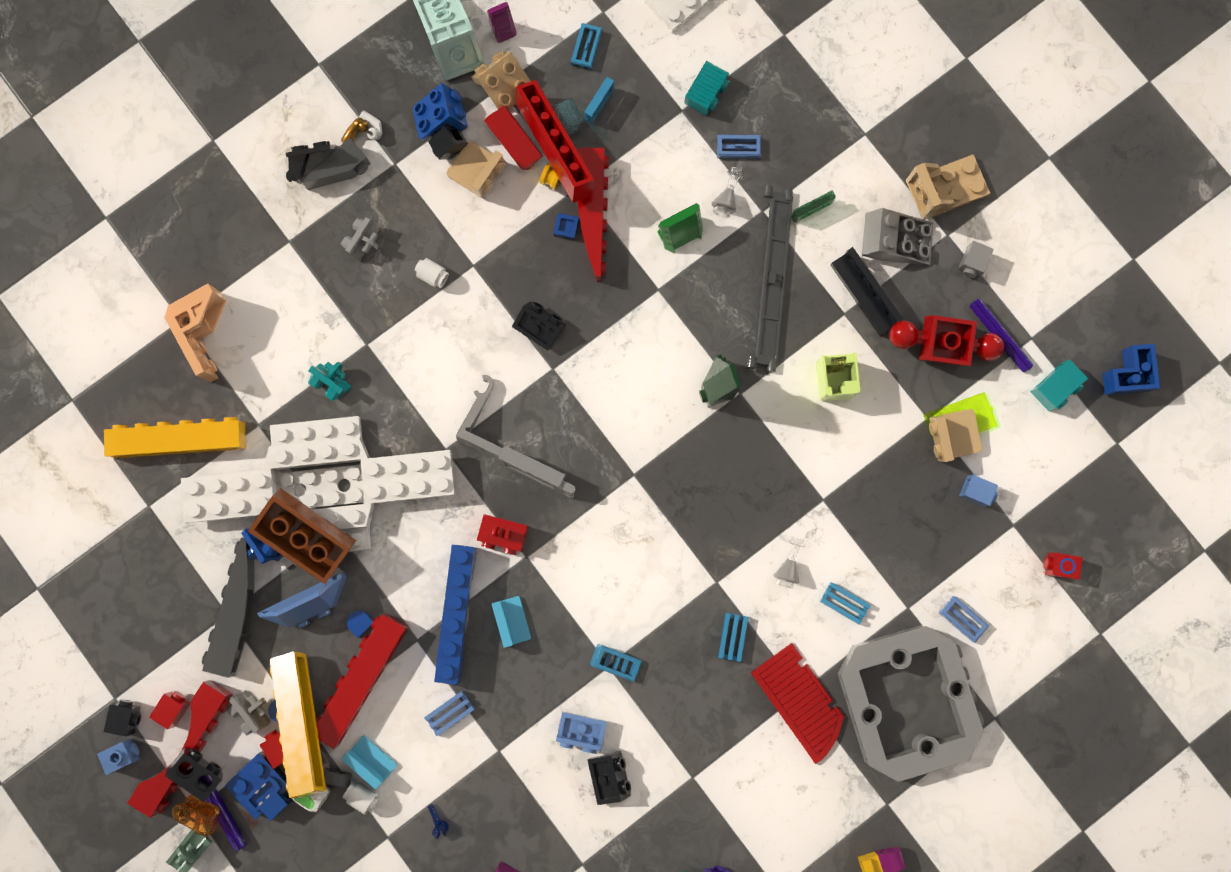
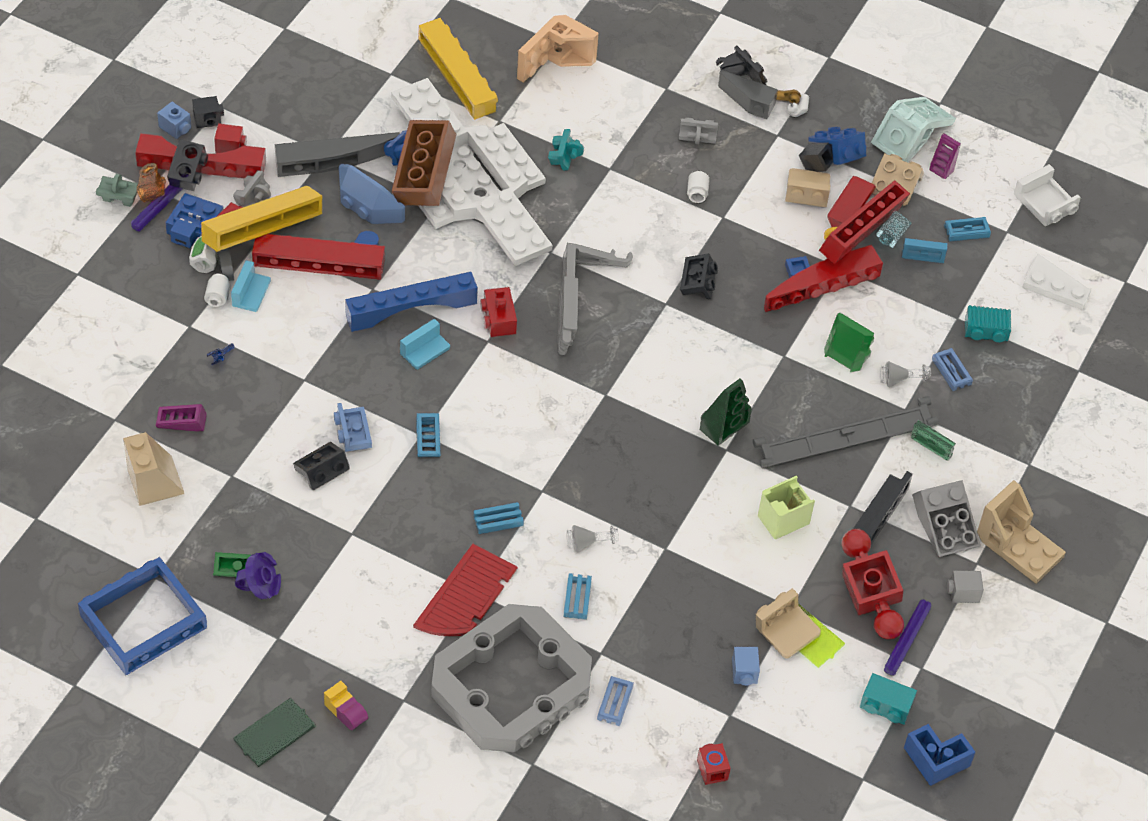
camera: 60 degrees right, 30 degrees down
medium blue tile [424,690,475,736] -> none

